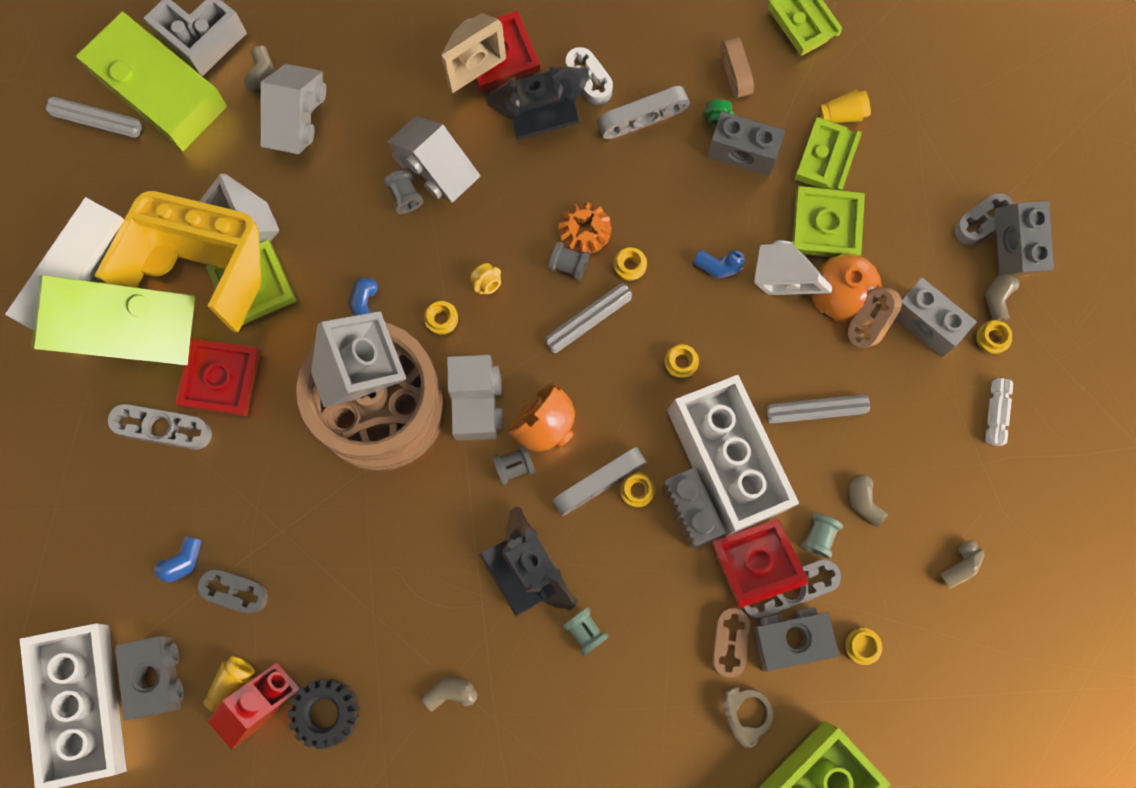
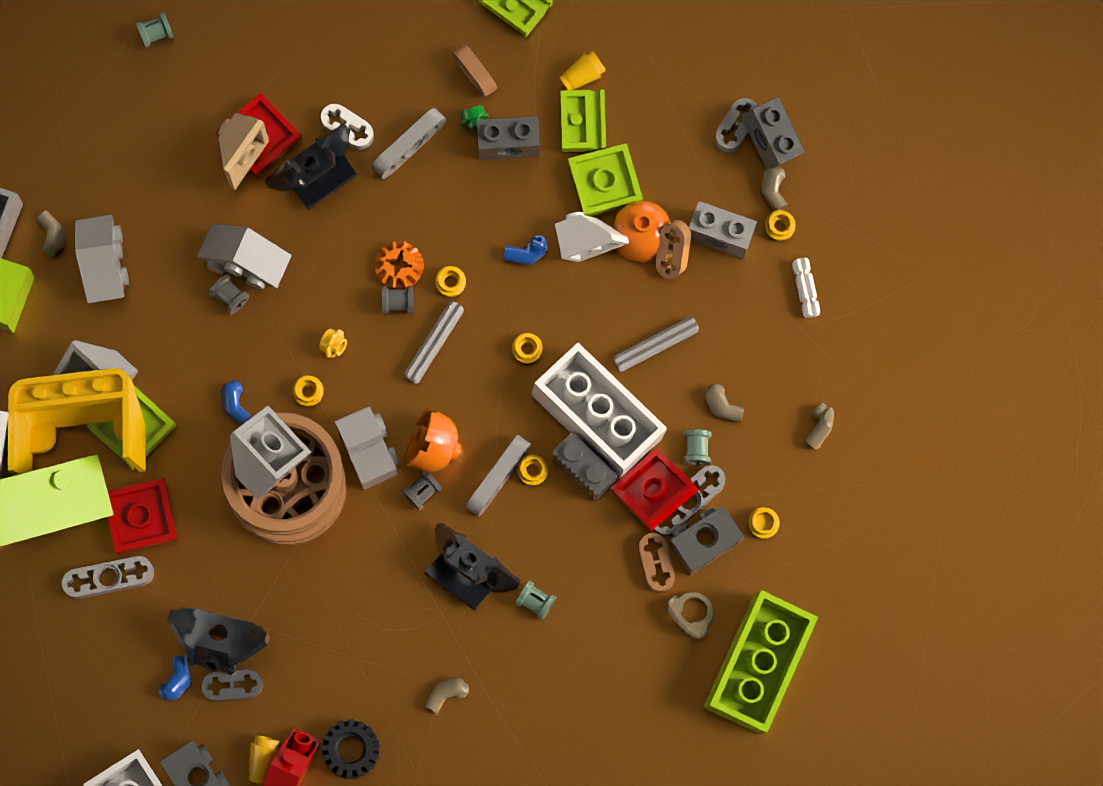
camera: 25 degrees left, 0 degrees up
none -> black piece [167,608,271,675]

